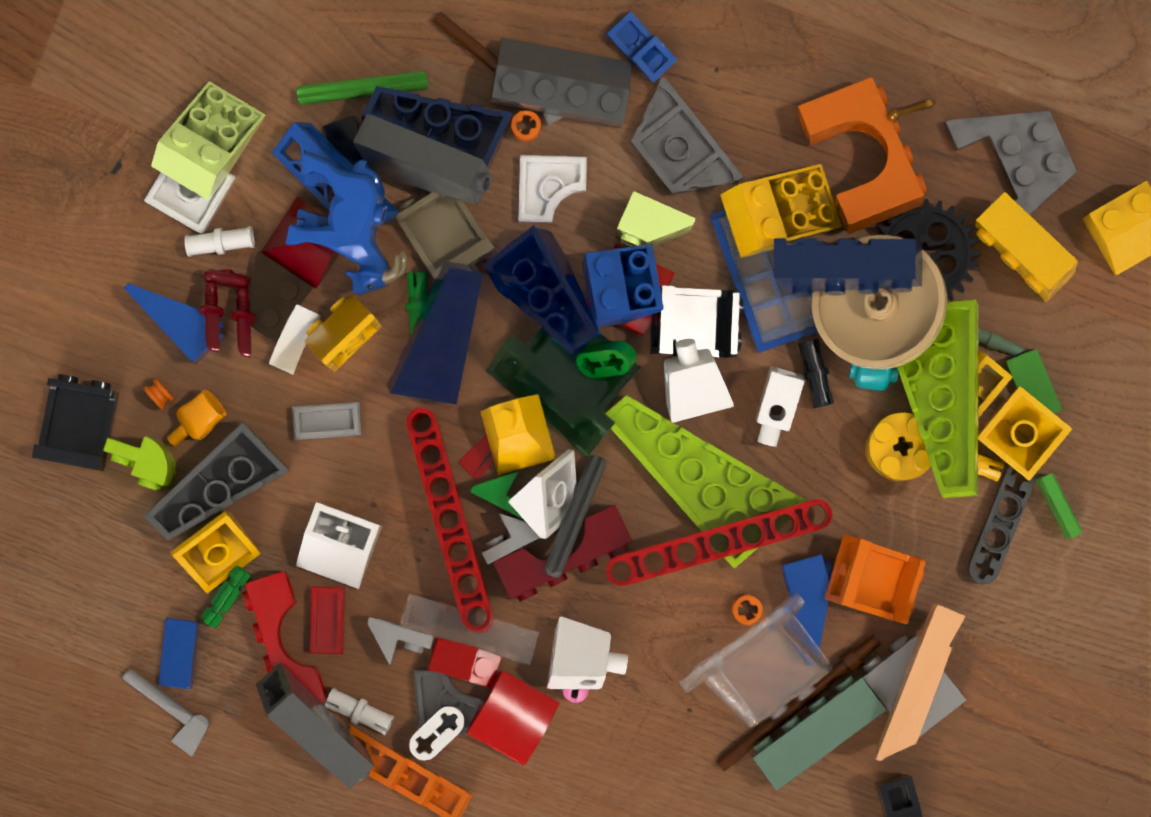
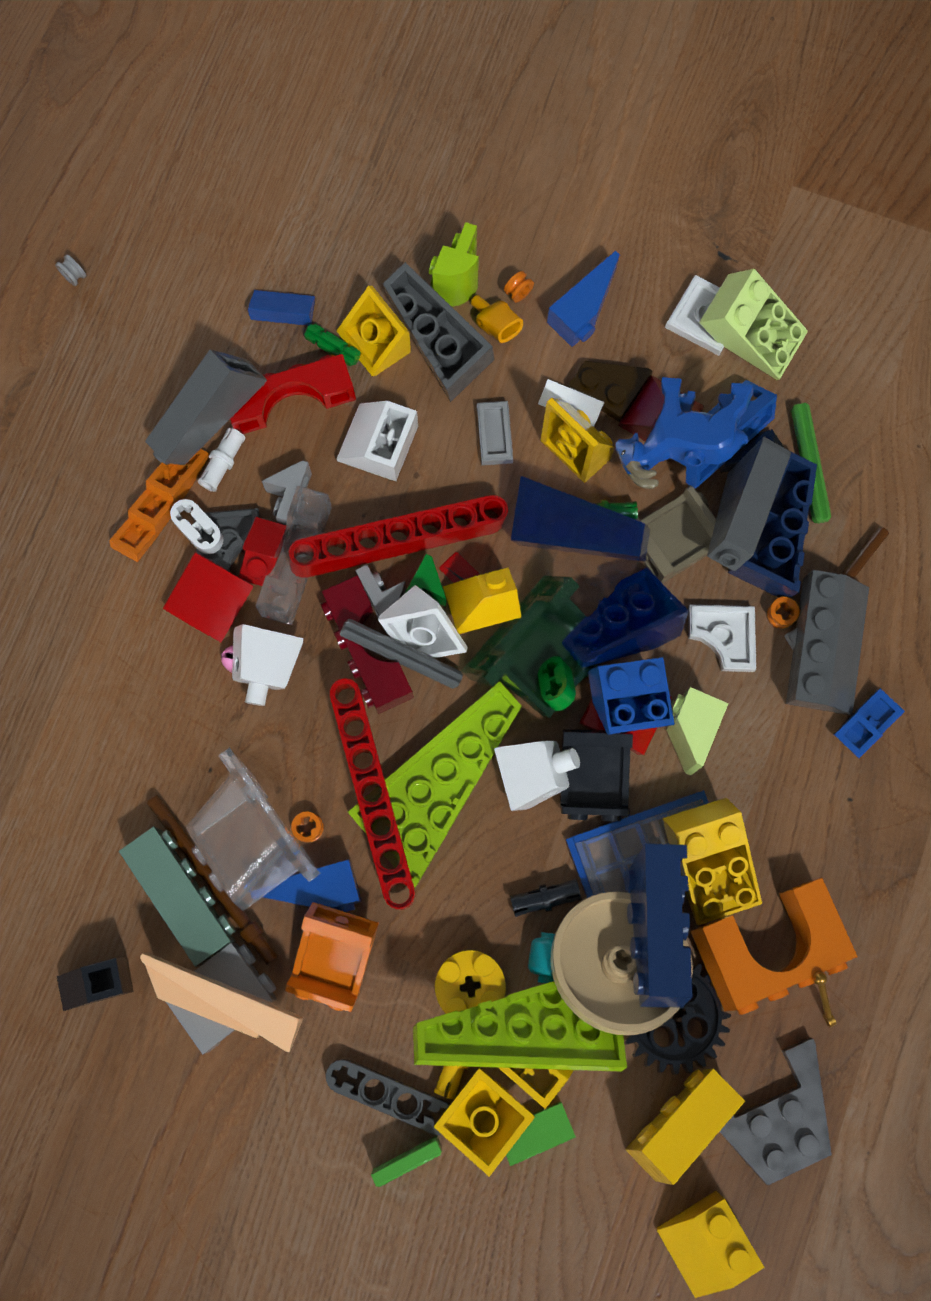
camera: 90 degrees right, 10 degrees down
black panel [32,374,119,471] -> none
light grey piece [123,669,210,757] -> none
white pin [184,226,255,257] -> none
dark red piece [199,269,256,358] -> none
red tile [309,586,345,654] -> none
flat silver wing [631,76,744,195] -> none
white torso [756,366,804,447] -> none
sand green piece [978,328,1026,357] -> none

